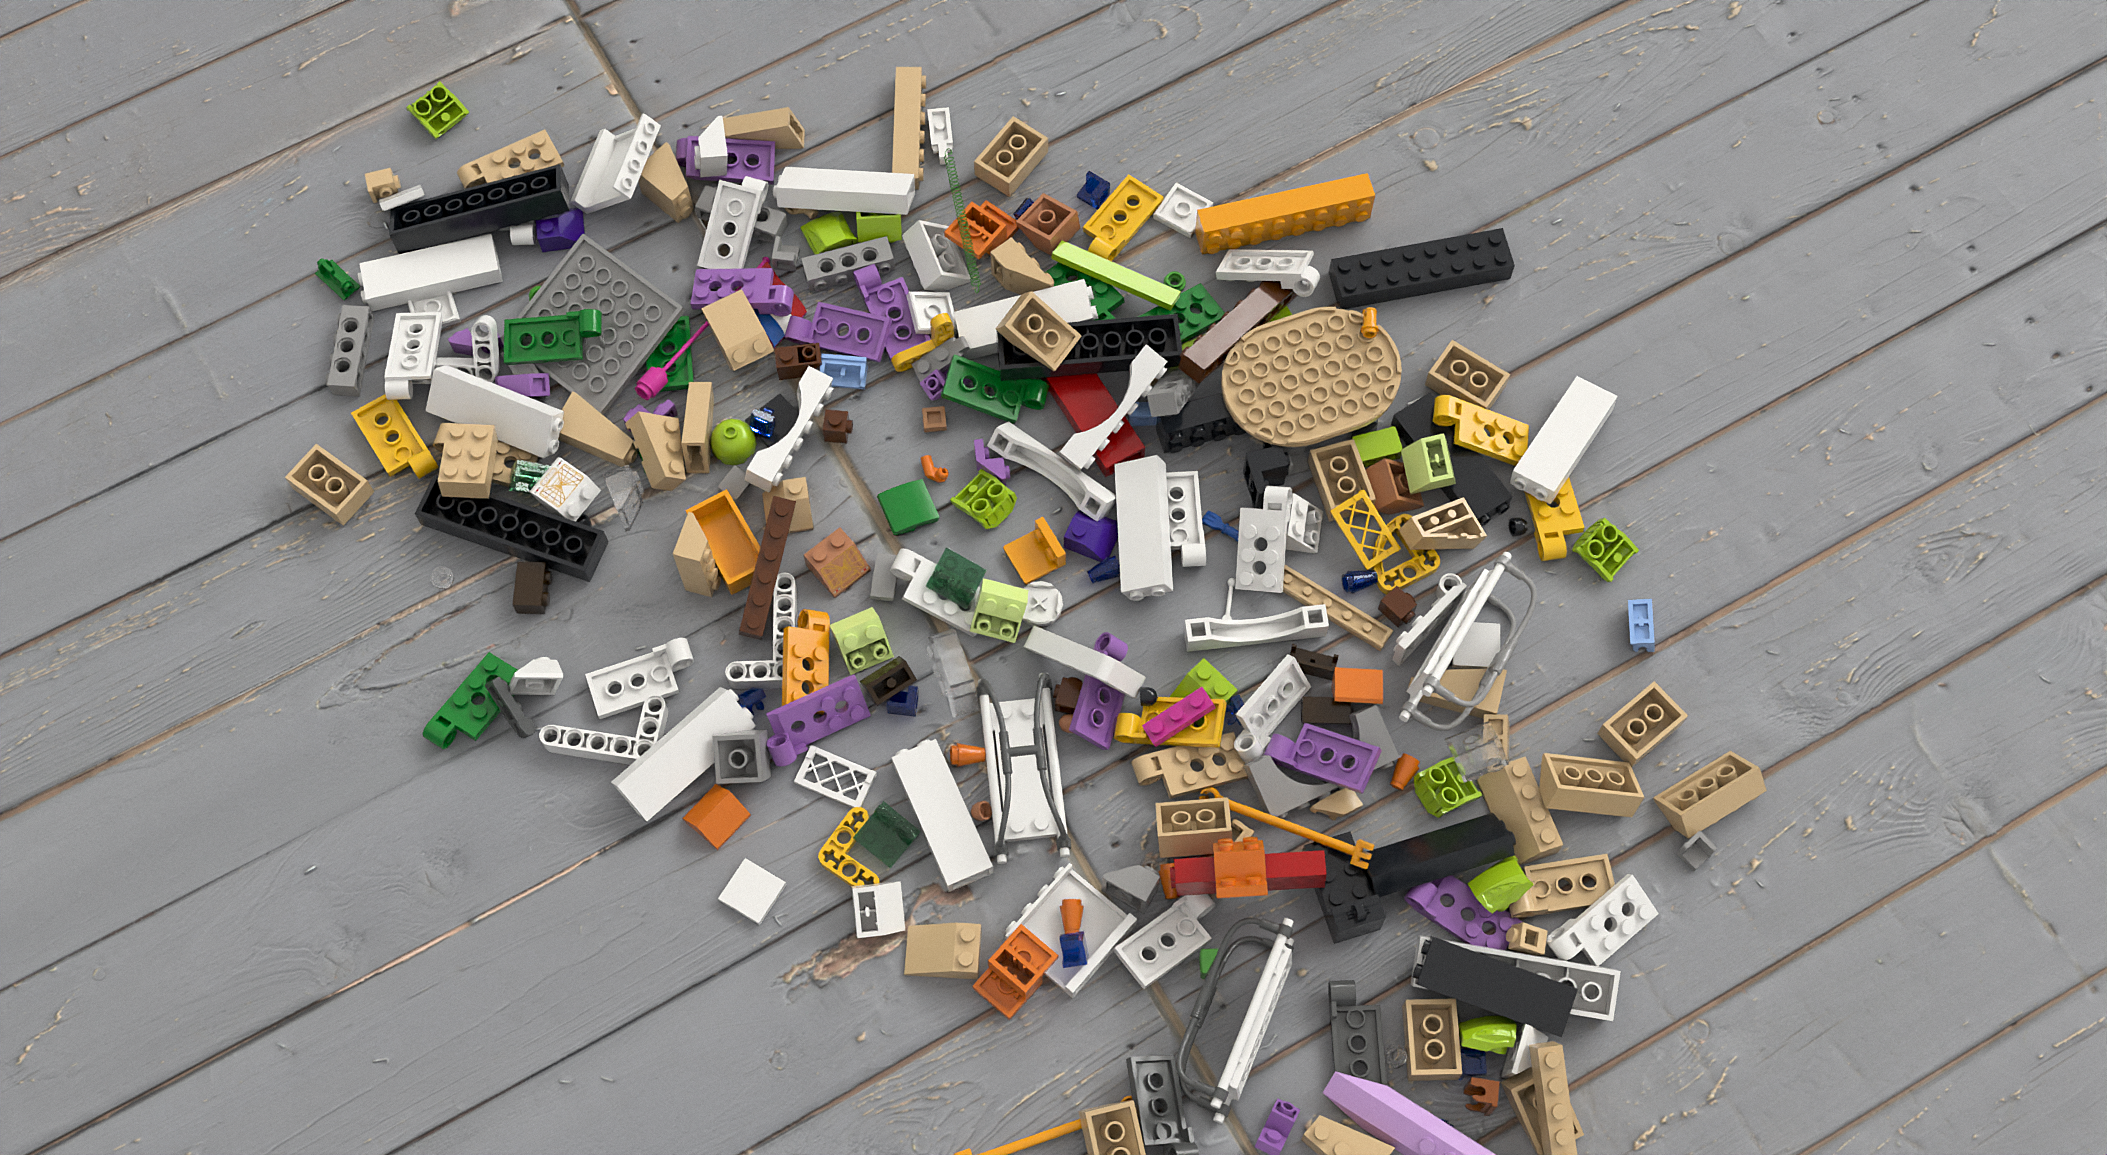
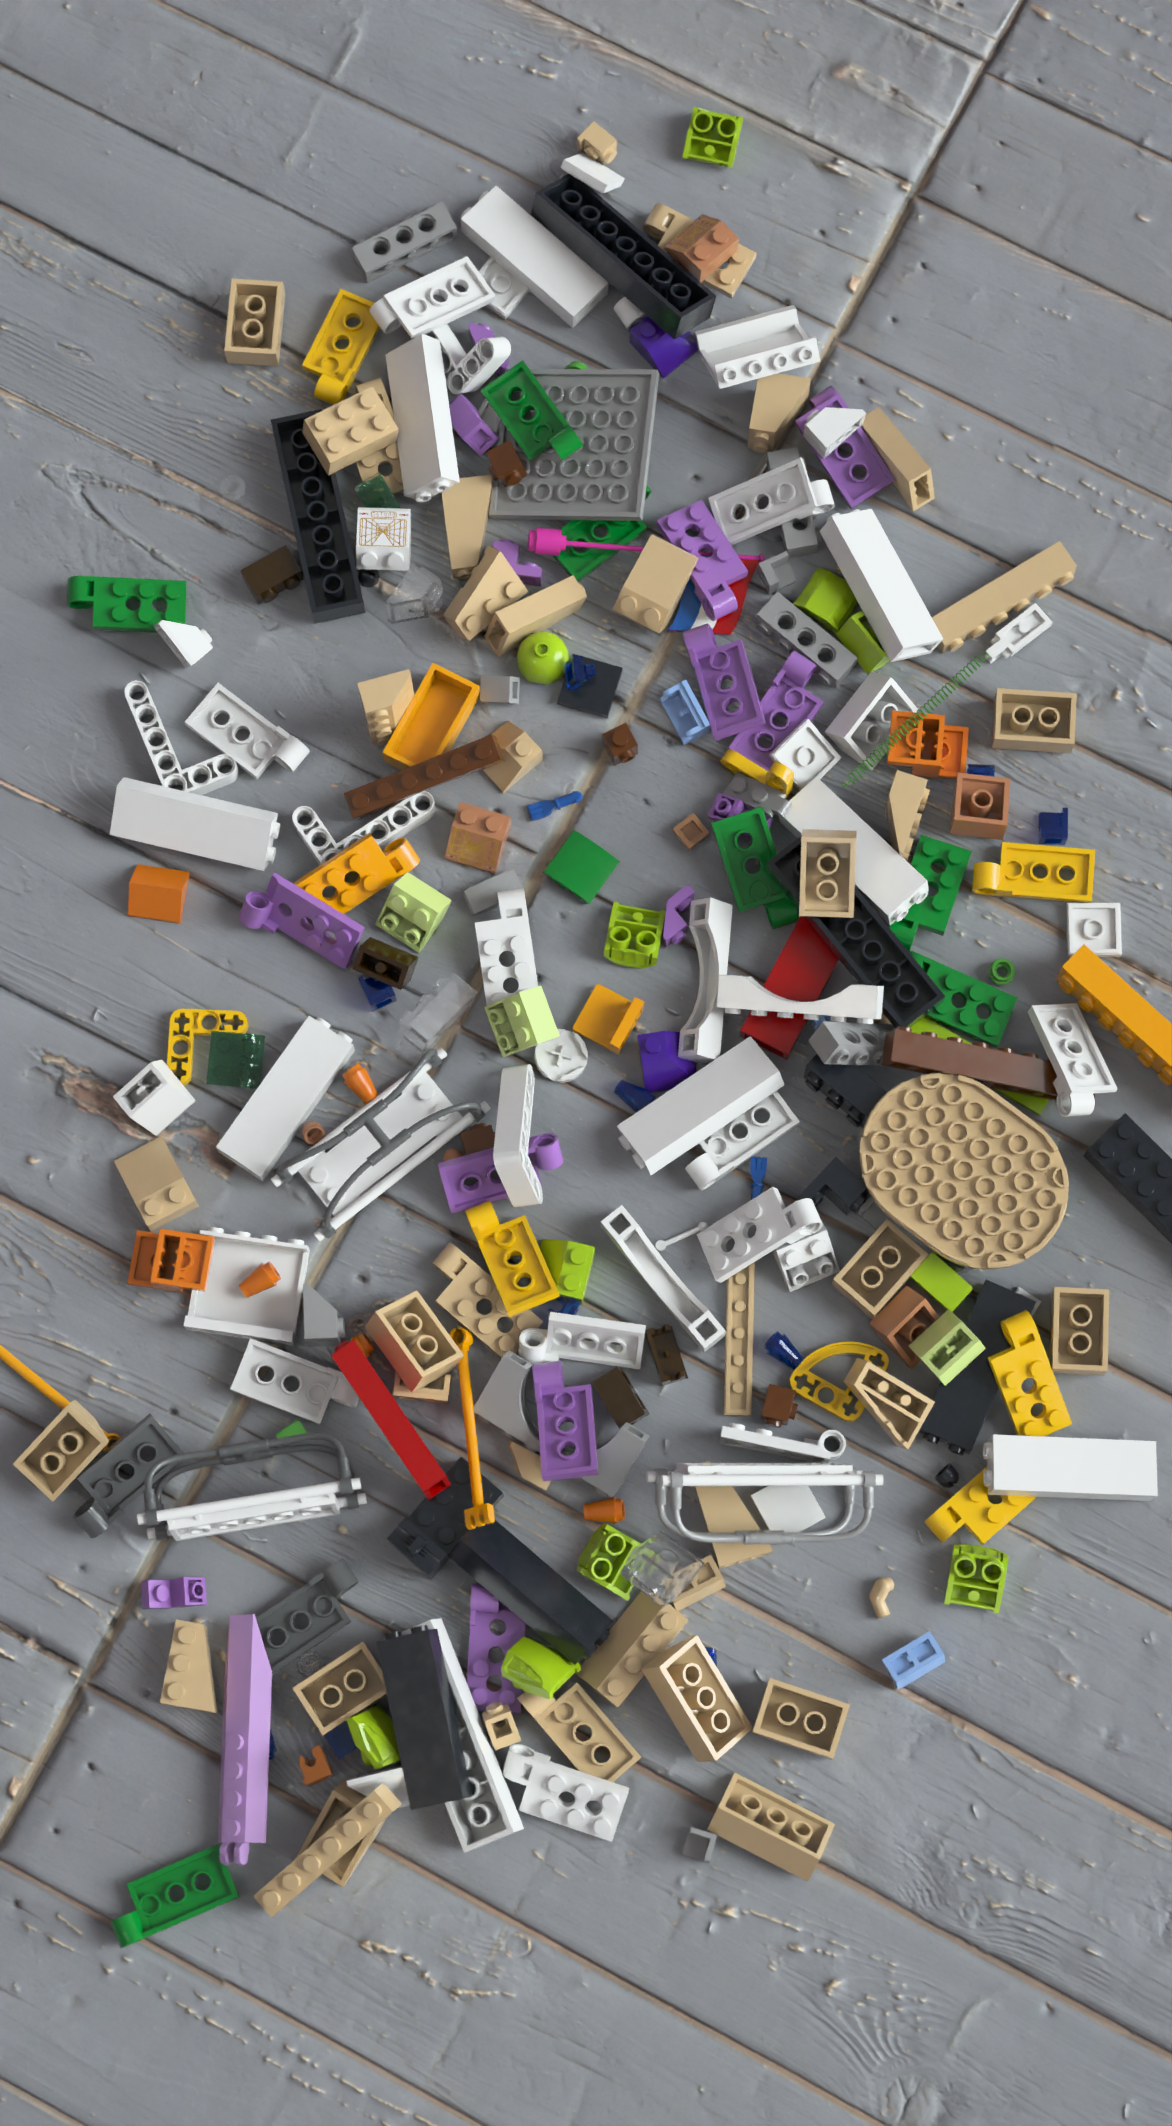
camera: 60 degrees right, 10 degrees up
green hinge [315,258,361,301] -> none
dark grey hinge [485,677,536,738] -> none
light grey slope [712,729,771,784] -> none
white tile [718,858,787,925] -> none
clear blue tile [737,687,766,715] -> none
white arch [744,366,834,492] -> none
reddish brown slope [774,343,822,380] -> none
white window [794,745,877,808] -> none
orange arm [920,455,949,483] -> none
clear green hinge [926,547,987,609] -> none
tile [1051,240,1181,311] -> none
clear blue panel [1059,931,1089,968] -> none
black hinge [1140,687,1158,706] -> none
dark pink plate [1142,687,1216,747] -> none
orange bracket [1213,837,1268,898] -> none
yellow window [1329,490,1401,570] -> none
orange slope [1331,667,1383,704] -> none
light orange pin [1361,307,1379,338] -> none
none -> reddish brown brick [486,440,528,487]
none -> blue piece [526,791,583,821]
none -> nougat slope [664,214,739,283]
none -> tan arm [869,1577,894,1619]

